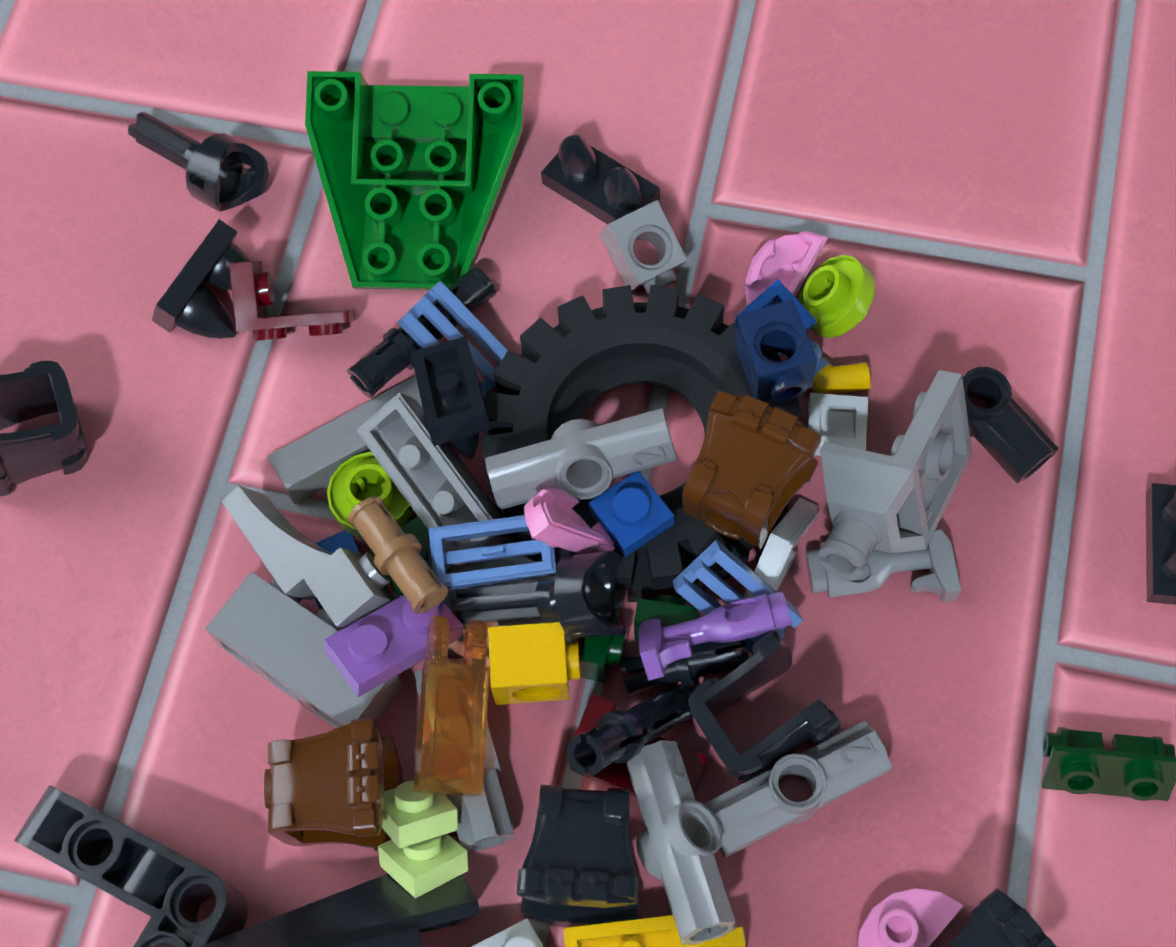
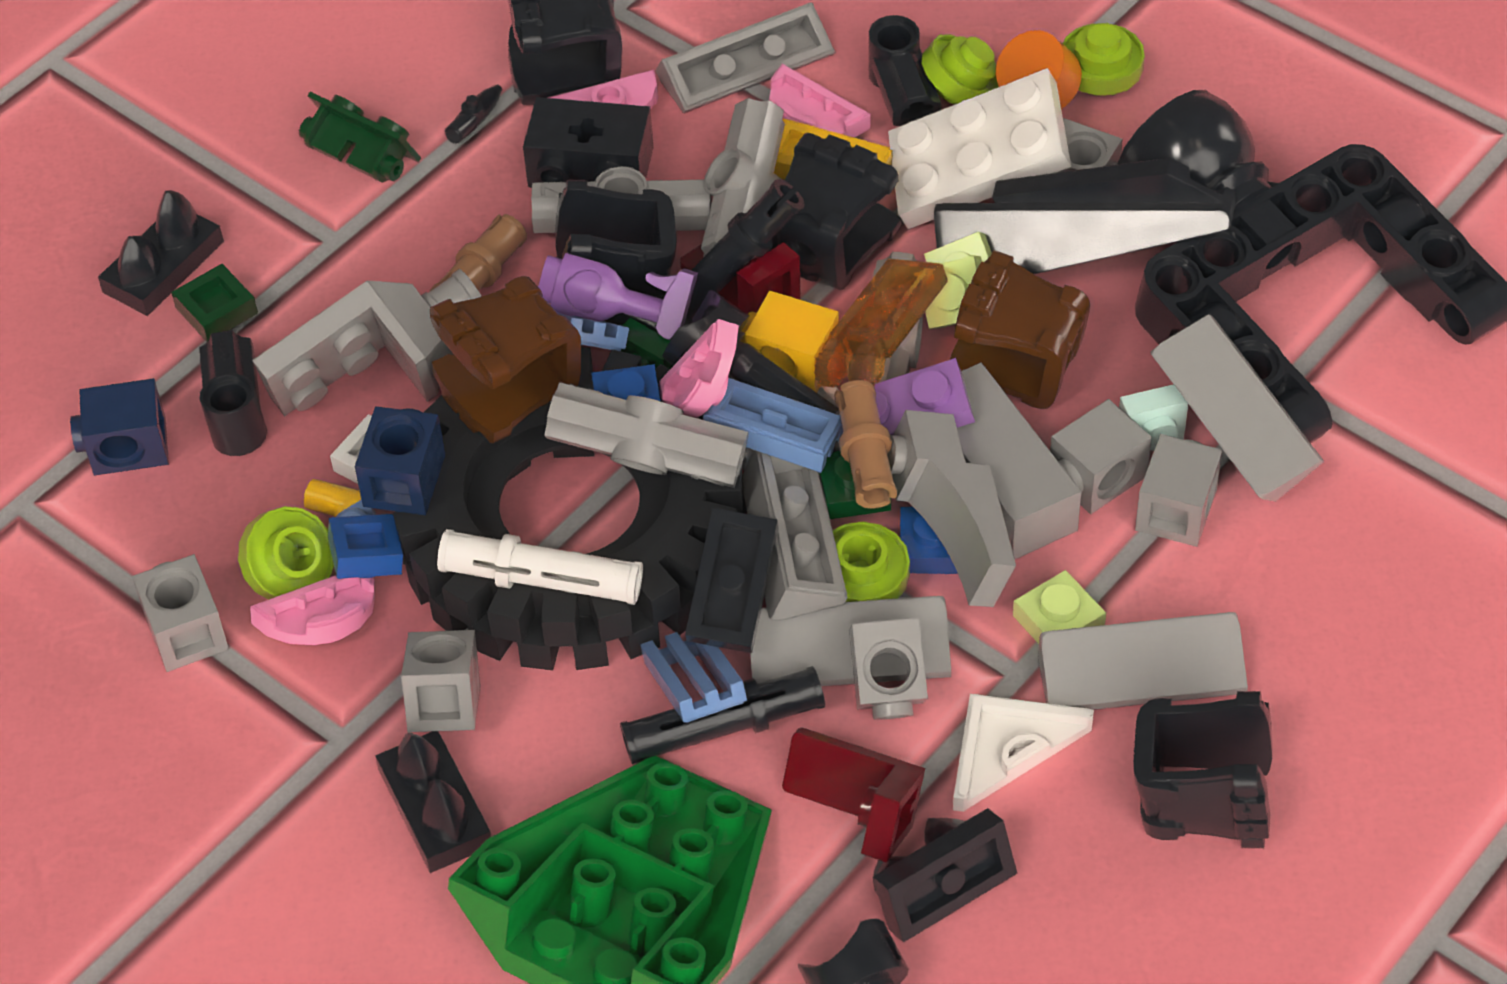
camera: 155 degrees left, 15 degrees down
none -> dark blue brick [70,378,169,476]
none -> light grey brick [132,554,229,672]
none -> dark green plate [171,264,258,341]
none -> medium nougat pin [429,214,527,292]
none -> white pin [437,529,643,605]
none -> black helmet [445,84,502,144]
none -> black brick [523,97,654,188]
none -> light grey brick [849,617,928,720]
none -> white tile [953,693,1094,812]
none -> yellowish green plate [1013,570,1106,644]
none -> light grey slope [1038,612,1248,710]
none -> light grey brick [1050,399,1152,514]
none -> light aqua plate [1119,384,1188,451]
none -> light grey brick [1135,434,1223,547]
none -> light grey slope [1150,314,1324,502]

